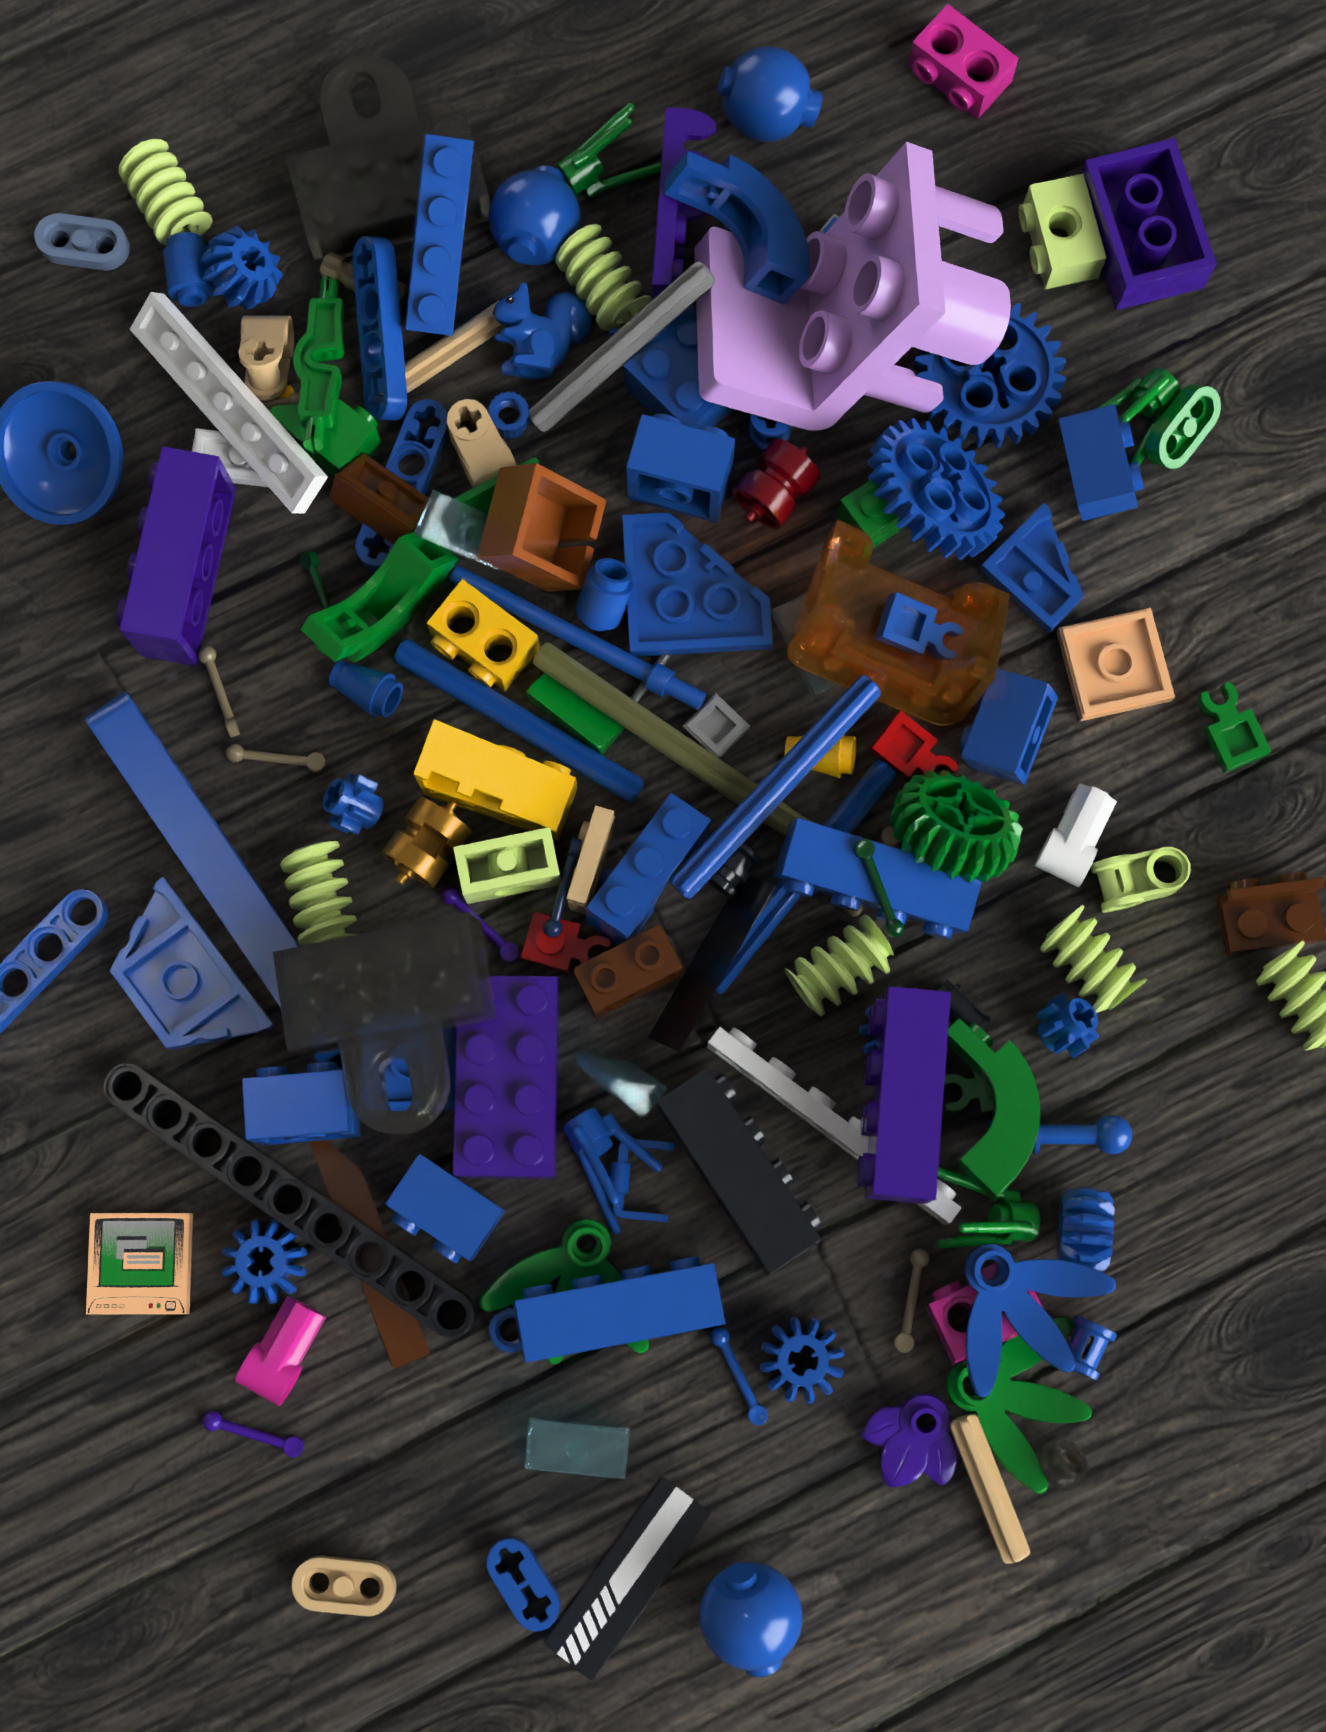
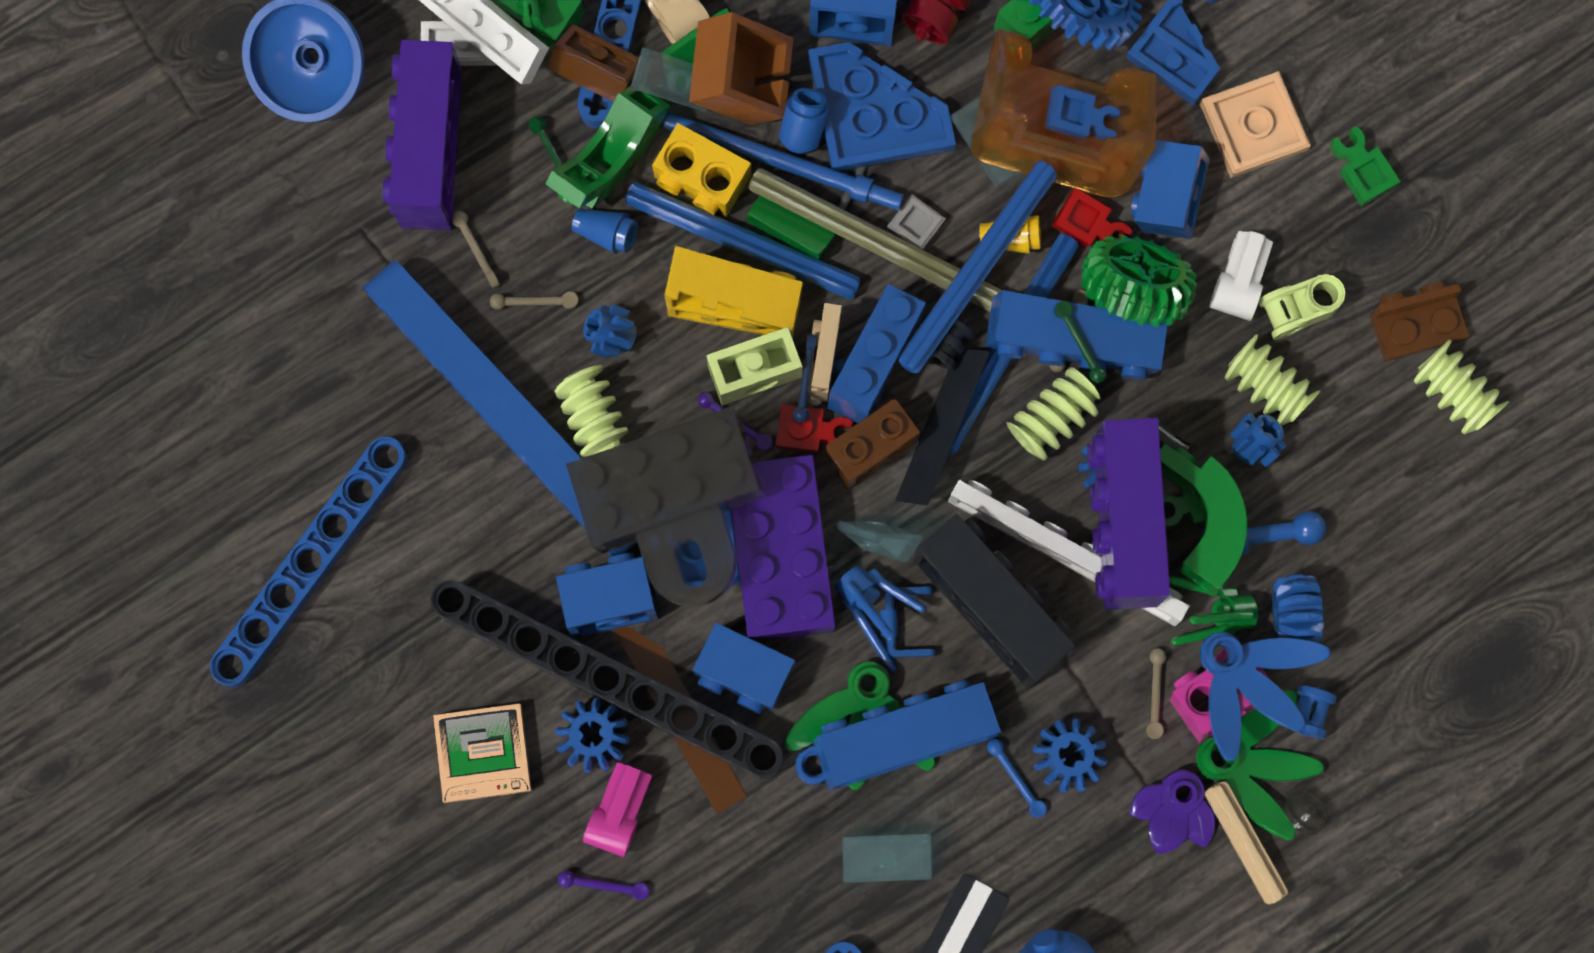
camera: 10 degrees left, 0 degrees up
blue wing [110,877,276,1050] -> none
pearl gold wheel [381,796,472,888] -> none

